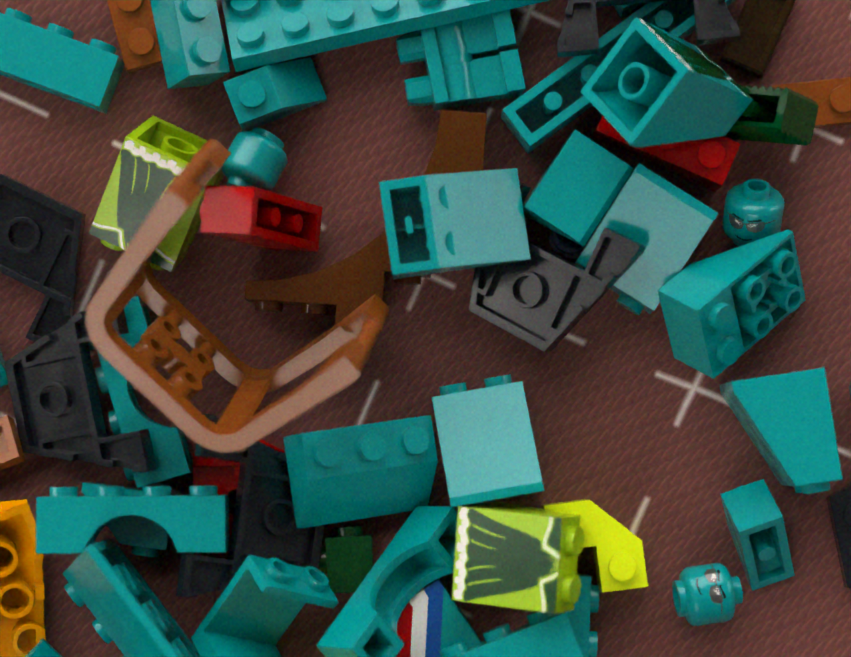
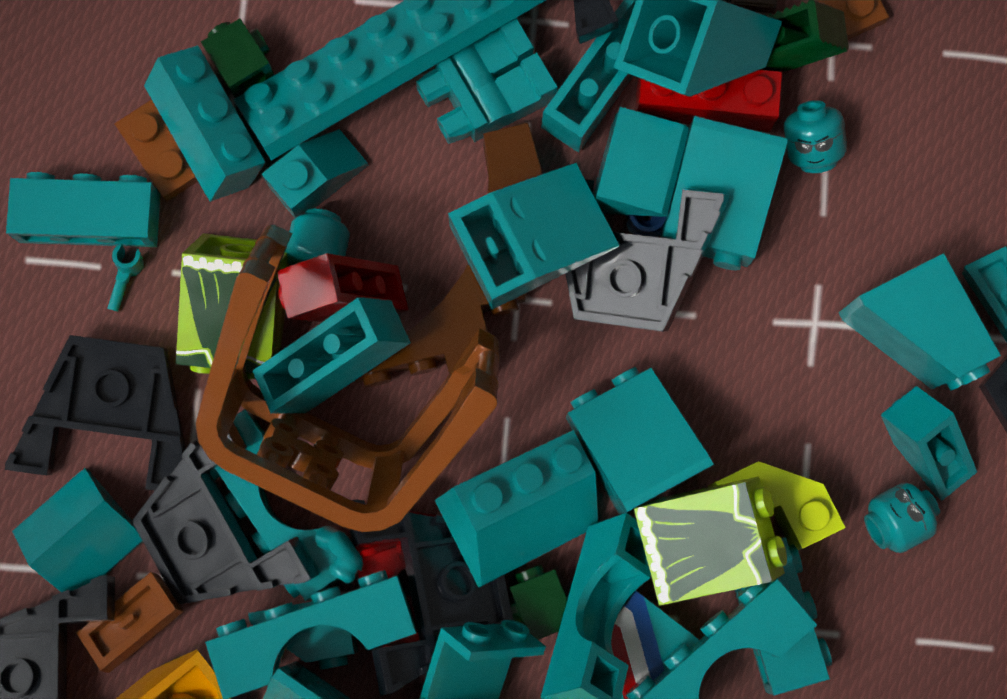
camera: 25 degrees left, 5 degrees down
teal slope [657,229,806,379] -> none
none -> teal hand [107,244,144,312]
none -> teal brick [253,297,411,414]
none -> teal arm [315,526,363,584]

